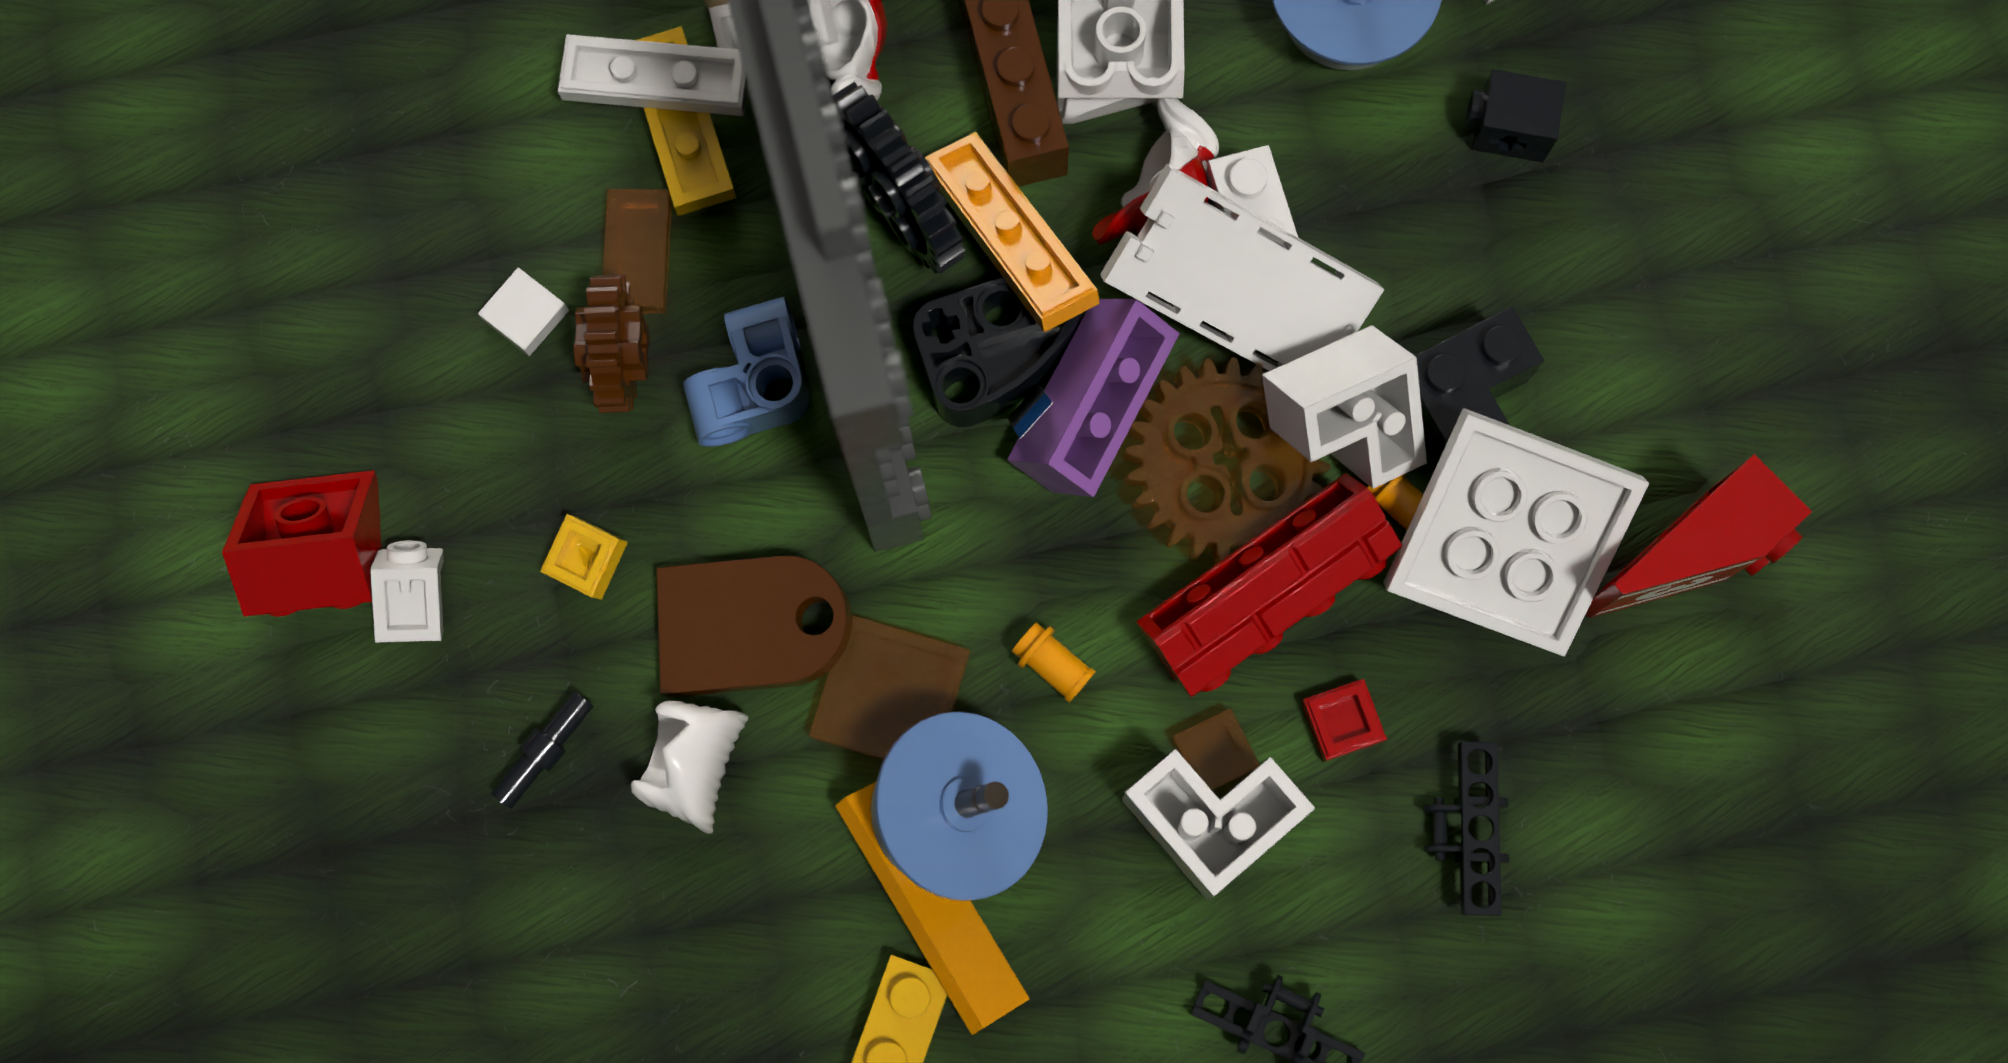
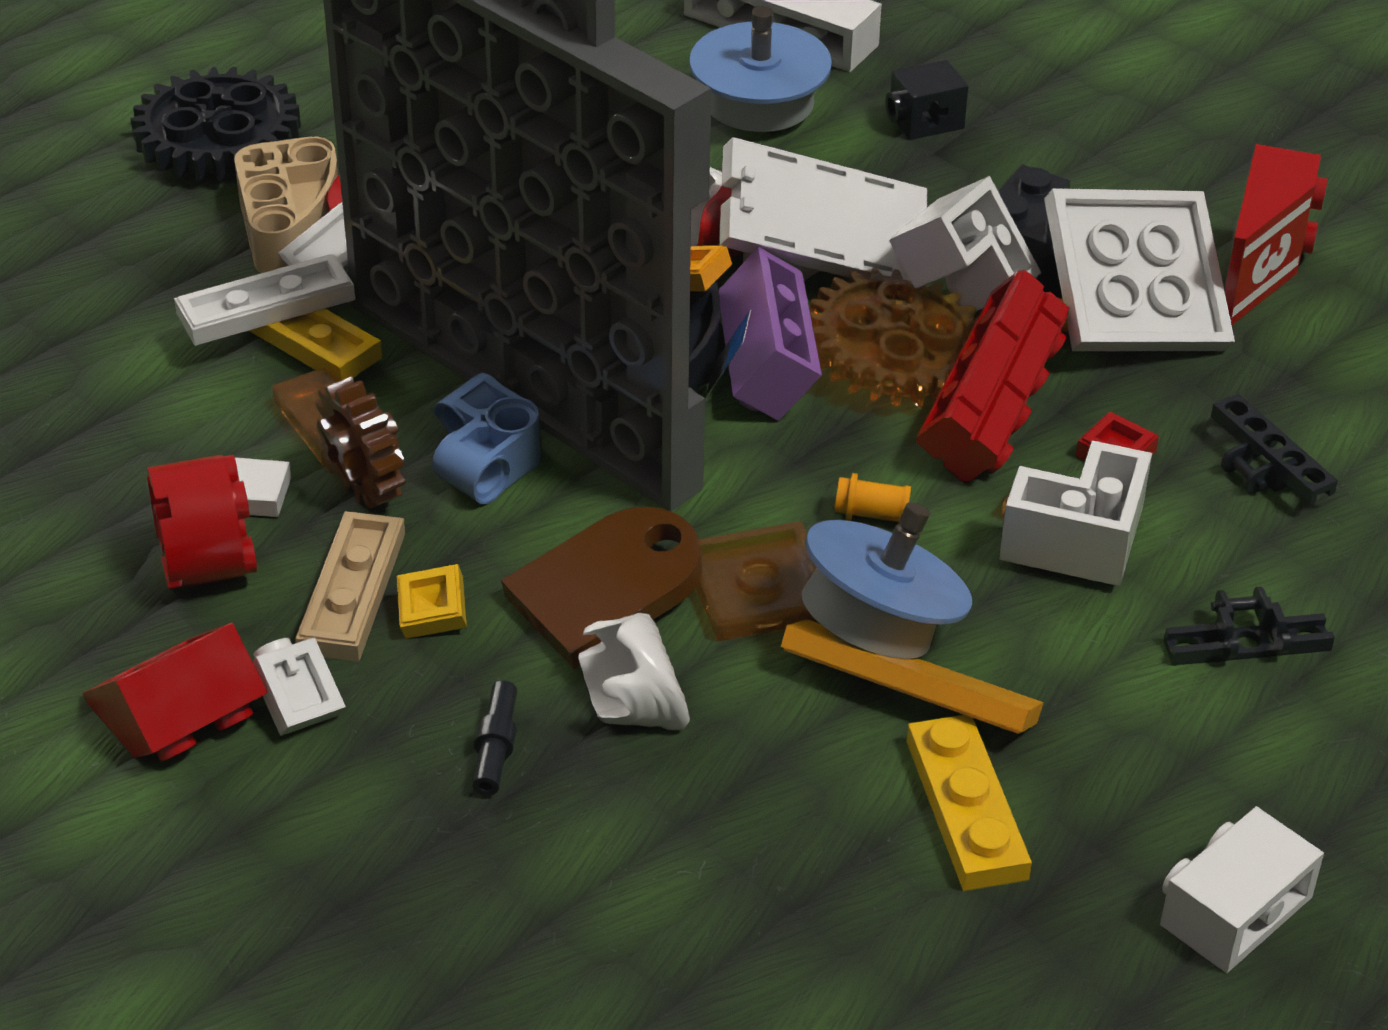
camera: 35 degrees left, 35 degrees down
none -> red brick [147,454,257,590]
none -> tan tile [296,511,405,662]

